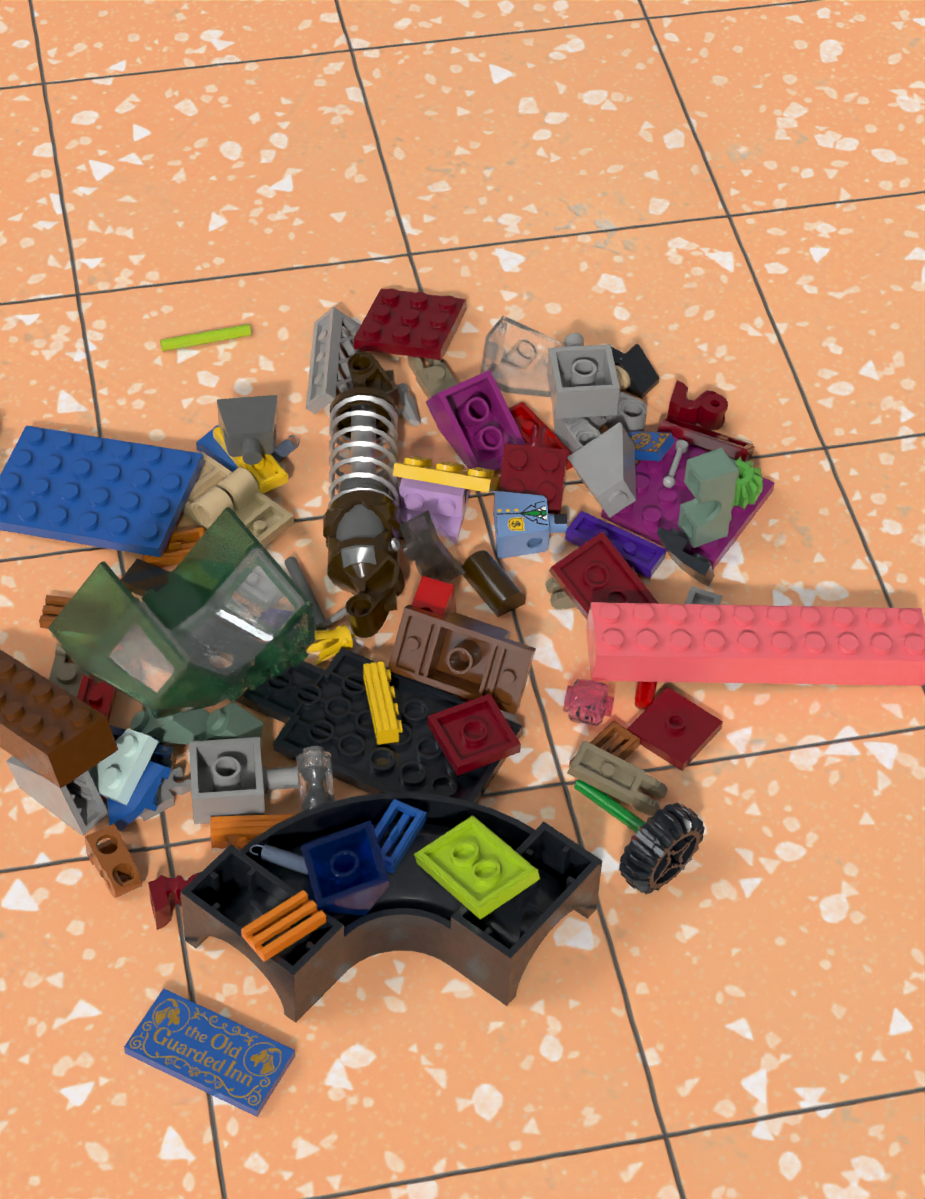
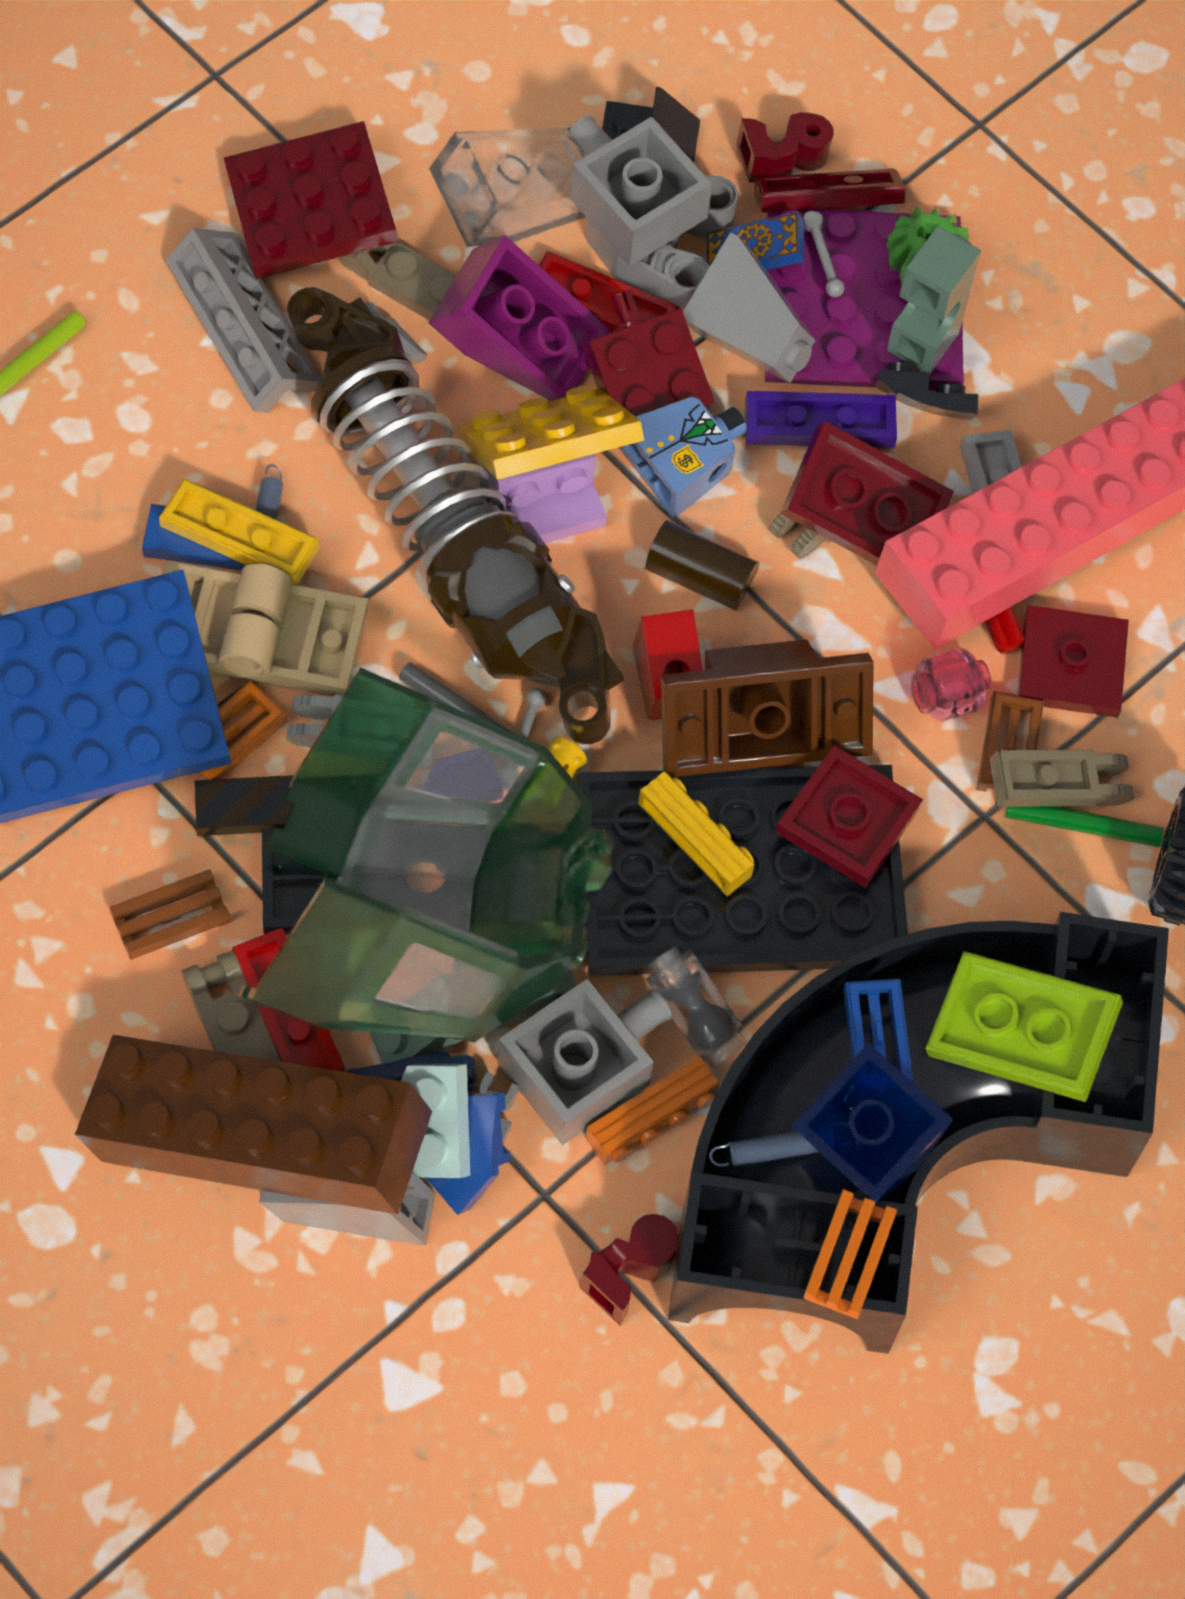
camera: 35 degrees left, 15 degrees up
dark orange leg [85,823,142,898] -> none
blue tile [124,989,295,1117] -> none
dark grey torso [217,395,279,465] -> none
clear smoke brick [399,510,465,583] -> none

